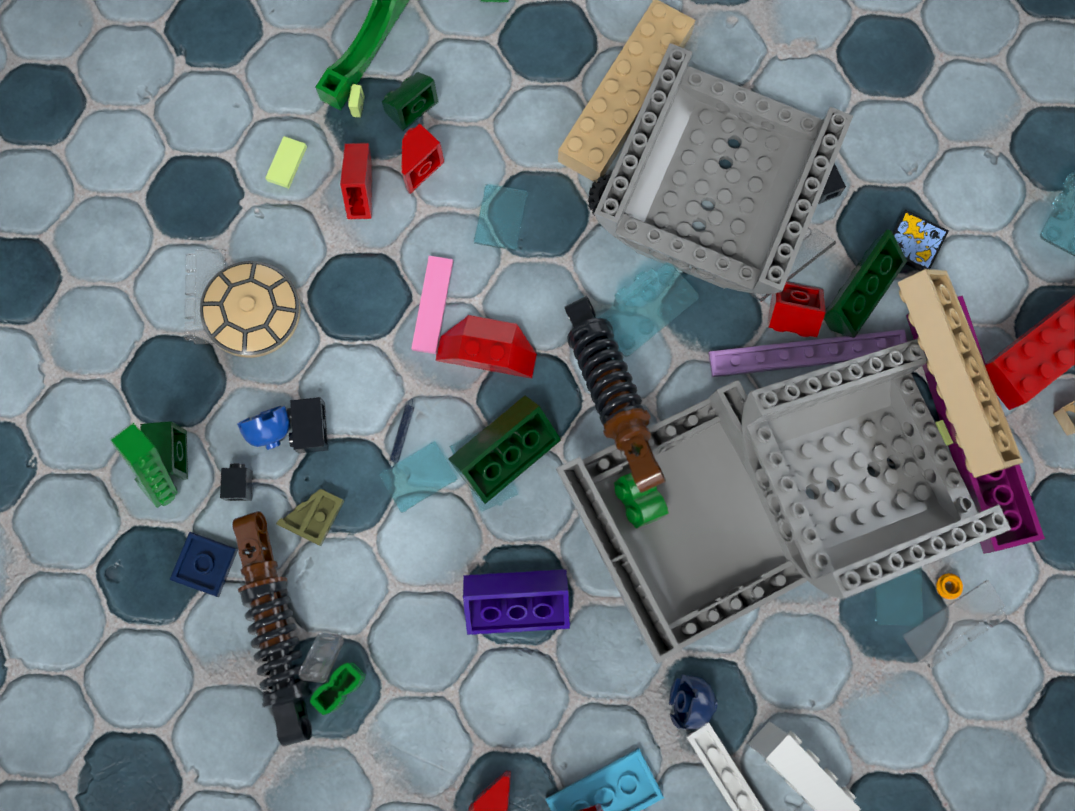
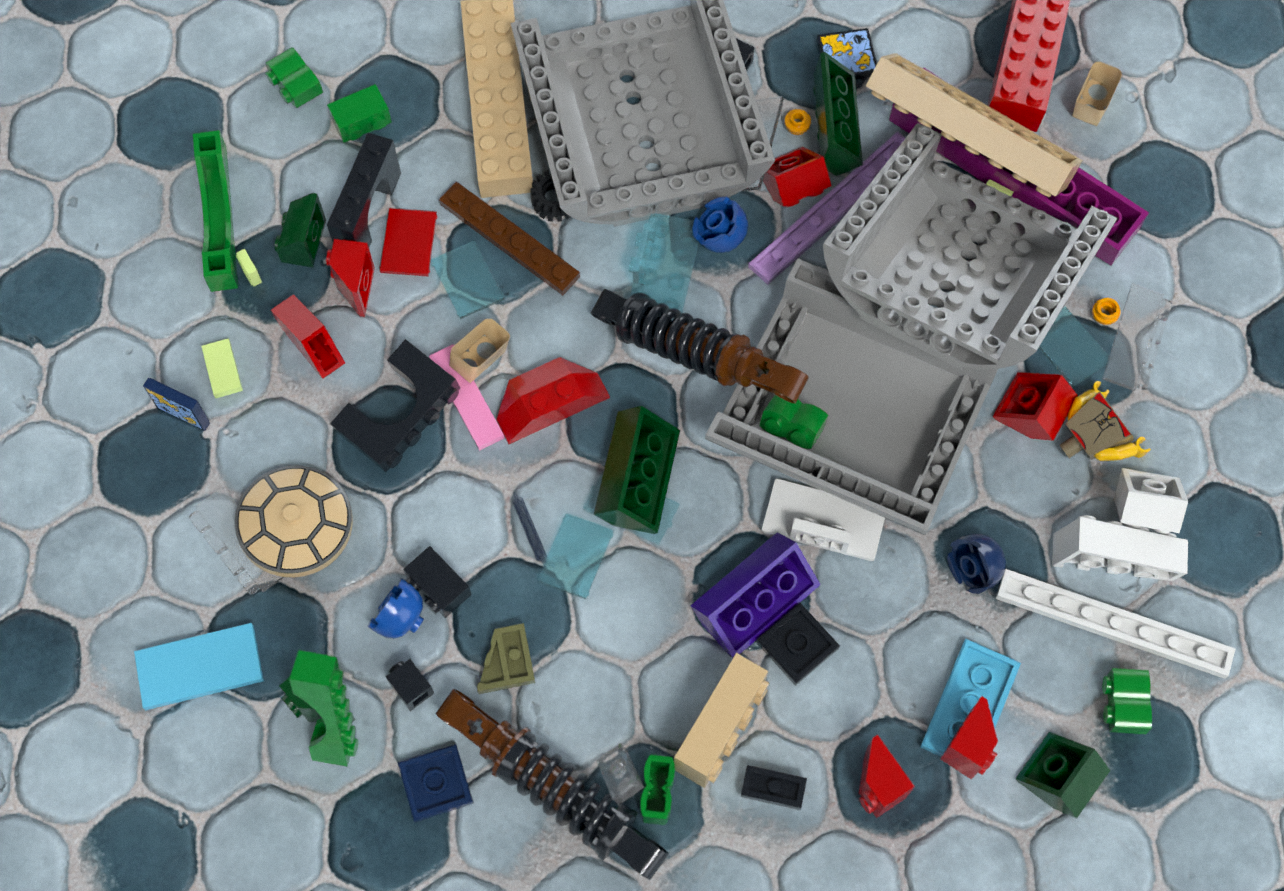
camera: 40 degrees left, 10 degrees down
none -> medium azure tile [134,623,264,710]
none -> dark blue tile [143,378,210,431]
none -> green brick [327,84,392,143]
none -> black arch [327,133,401,247]
none -> black arch [330,339,460,472]
none -> red piece [379,208,438,277]
none -> reddish brown plate [439,181,580,296]
none -> tan piece [449,319,510,383]
none -> tan brick [674,653,770,788]
none -> blue cylinder [692,196,748,253]
none -> black plate [740,765,807,810]
none -> black tile [756,603,840,686]
none -> white bracket [762,479,885,561]
none -> light orange plate [784,109,811,135]
none -> red slope [993,372,1078,441]
none -> torso [1060,381,1151,461]
none -> white brick [1114,468,1188,534]

